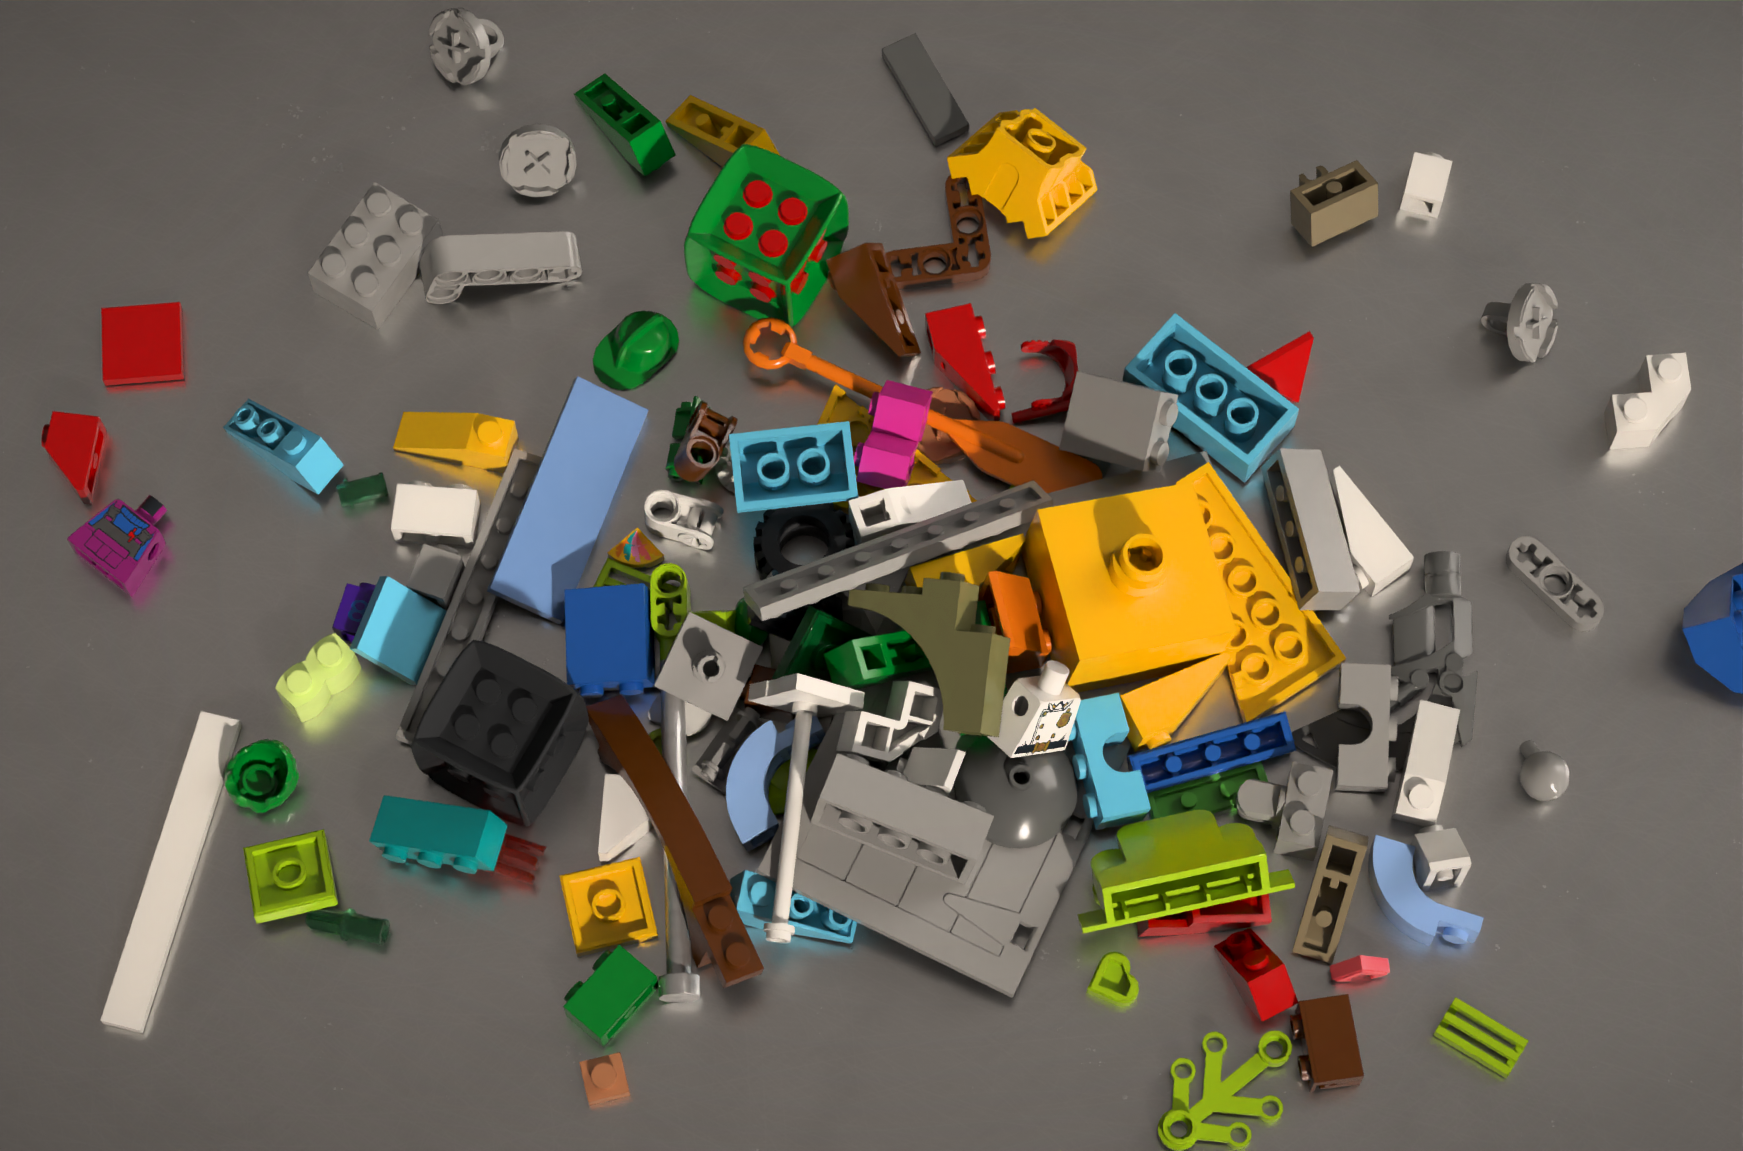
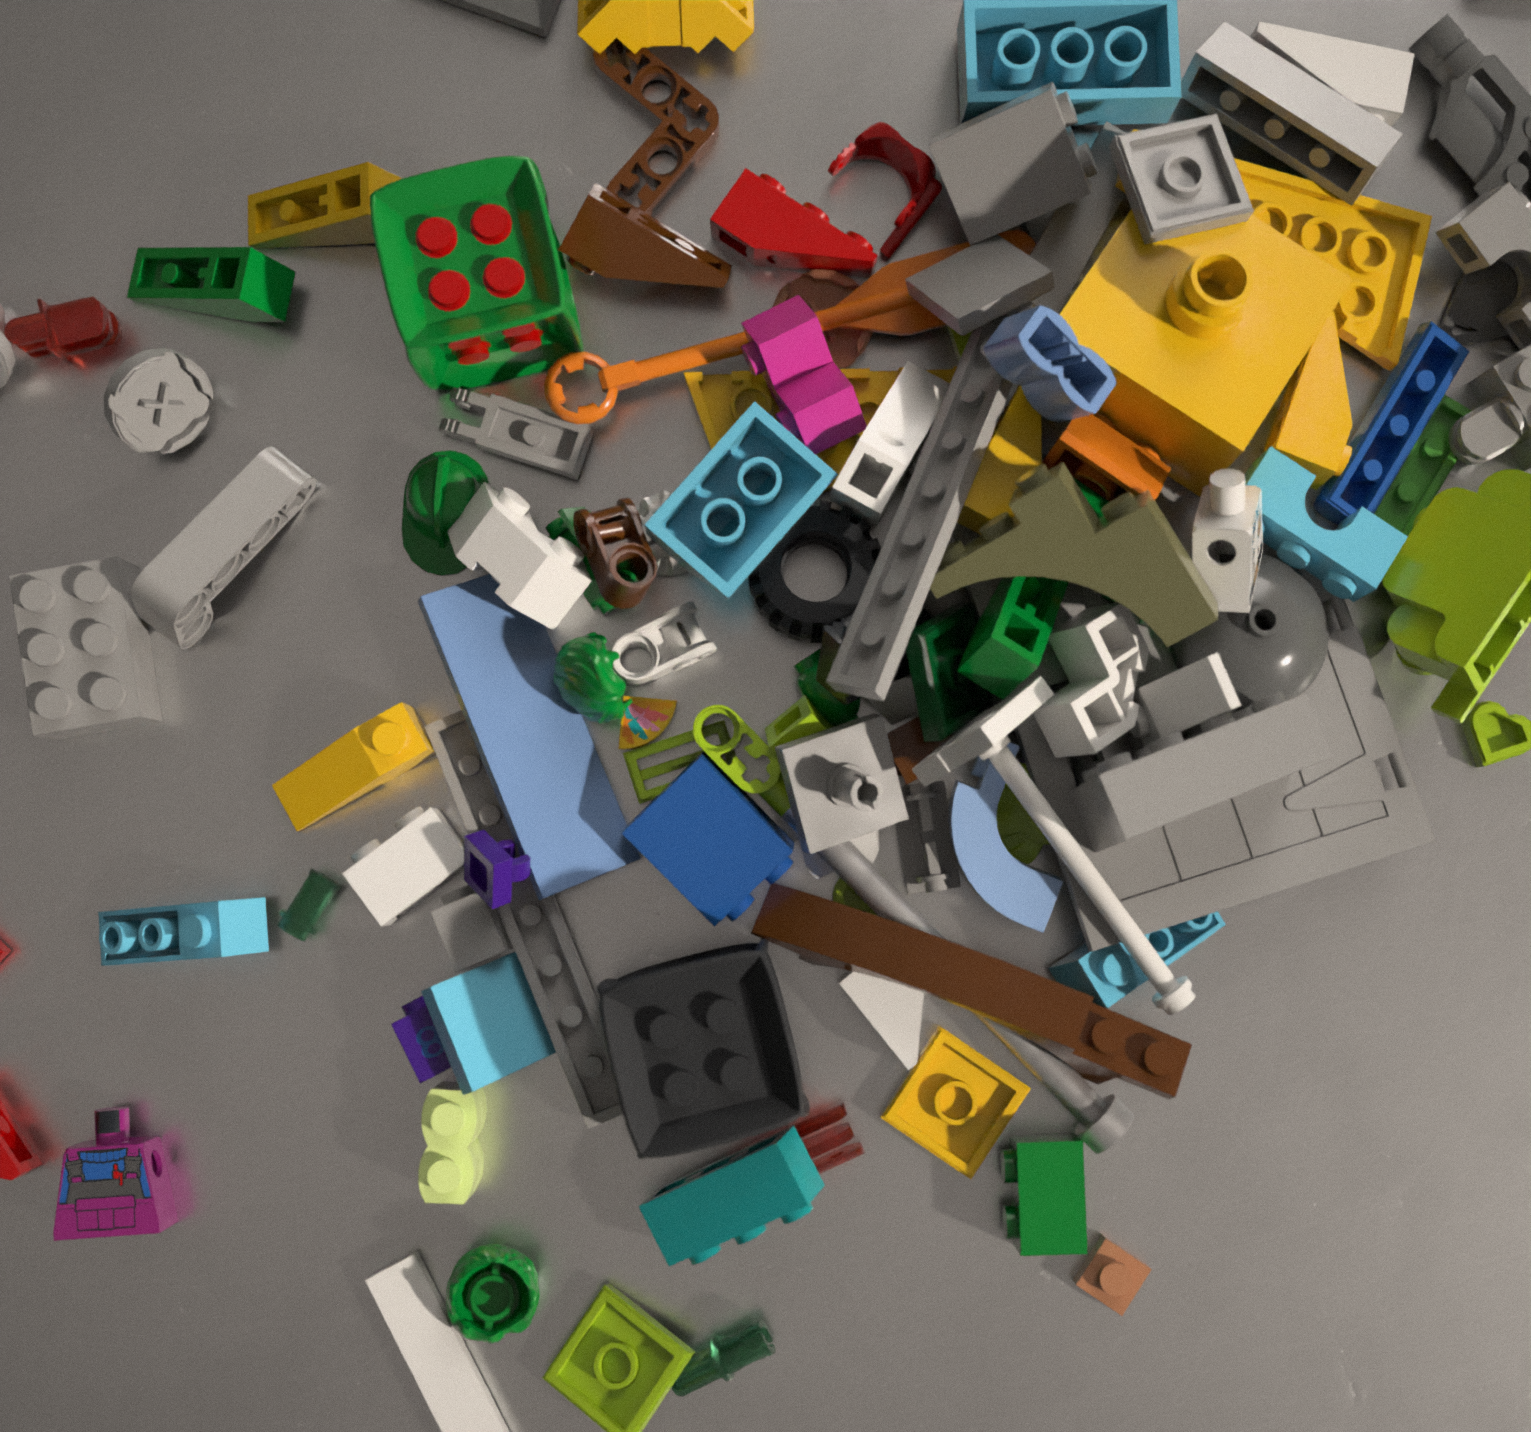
camera: 45 degrees left, 15 degrees up
none -> clear red arm [4,297,122,365]
none -> light grey hinge [438,387,594,480]
none -> white brick [448,482,592,630]
none -> dark purple tile [464,829,531,909]
none -> green hair [553,632,633,724]
none -> light grey tile [905,234,1055,336]
none -> medium blue brick [983,305,1117,423]
none -> light grey tile [1109,114,1254,244]

